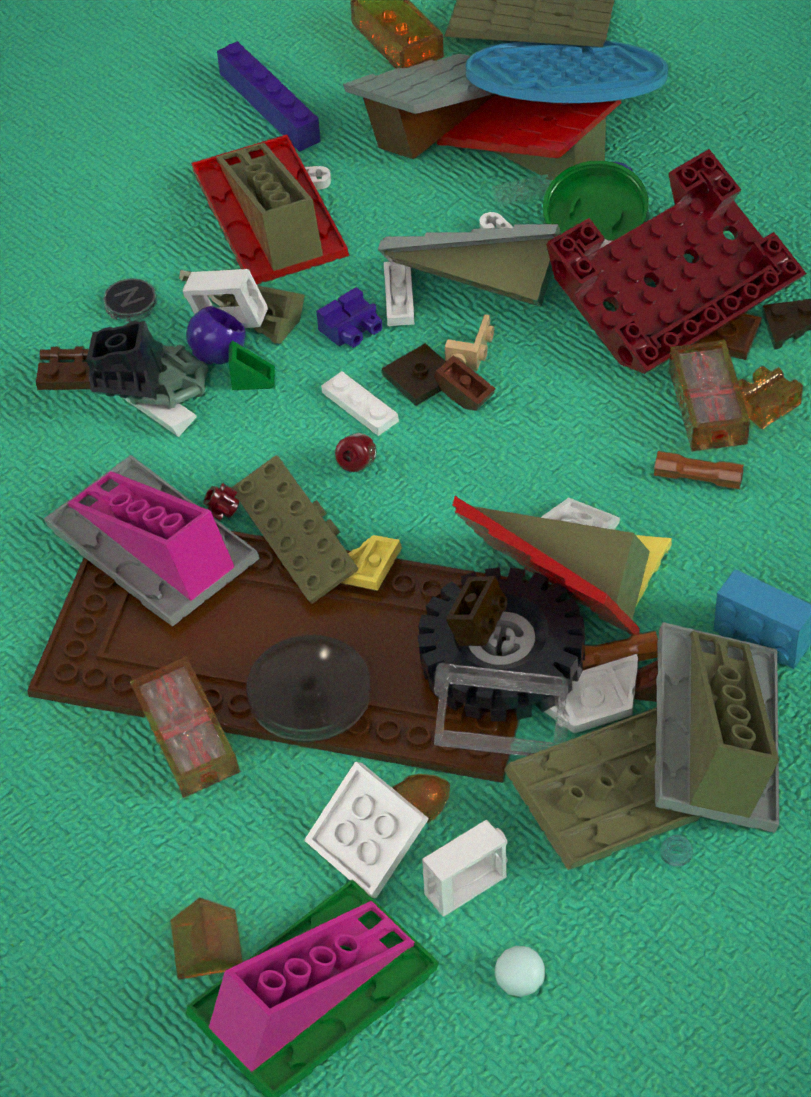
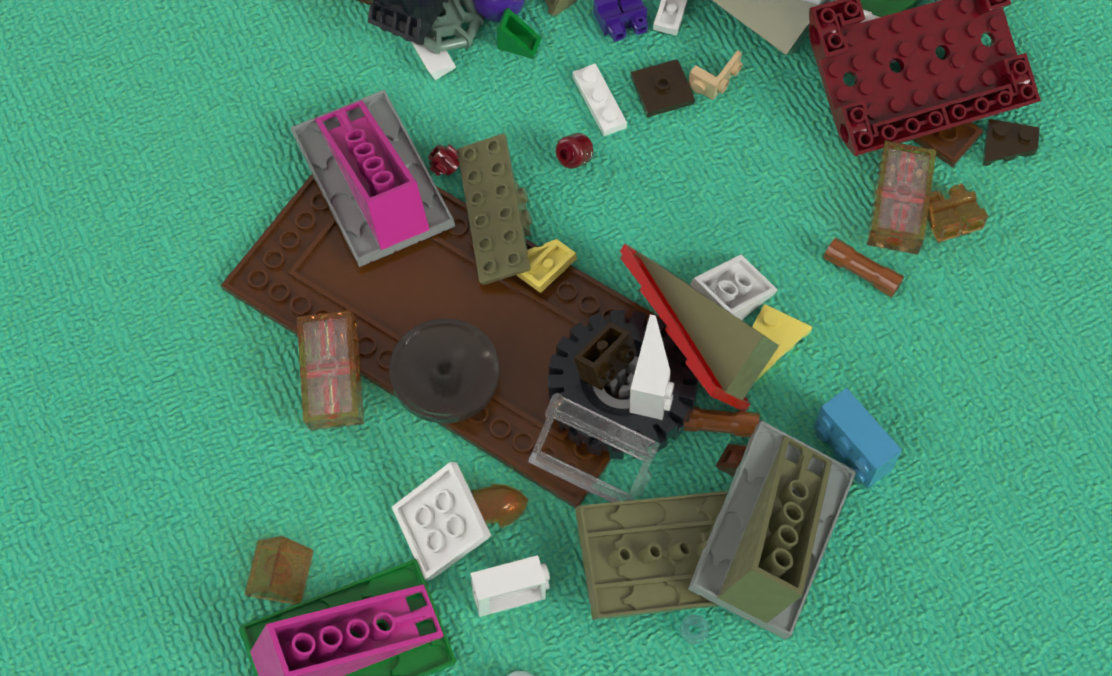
camera: 15 degrees right, 15 degrees up
copper slope [434,355,496,411] -> none
white wing [544,654,638,734] -> none
none -> white slope [630,315,674,420]

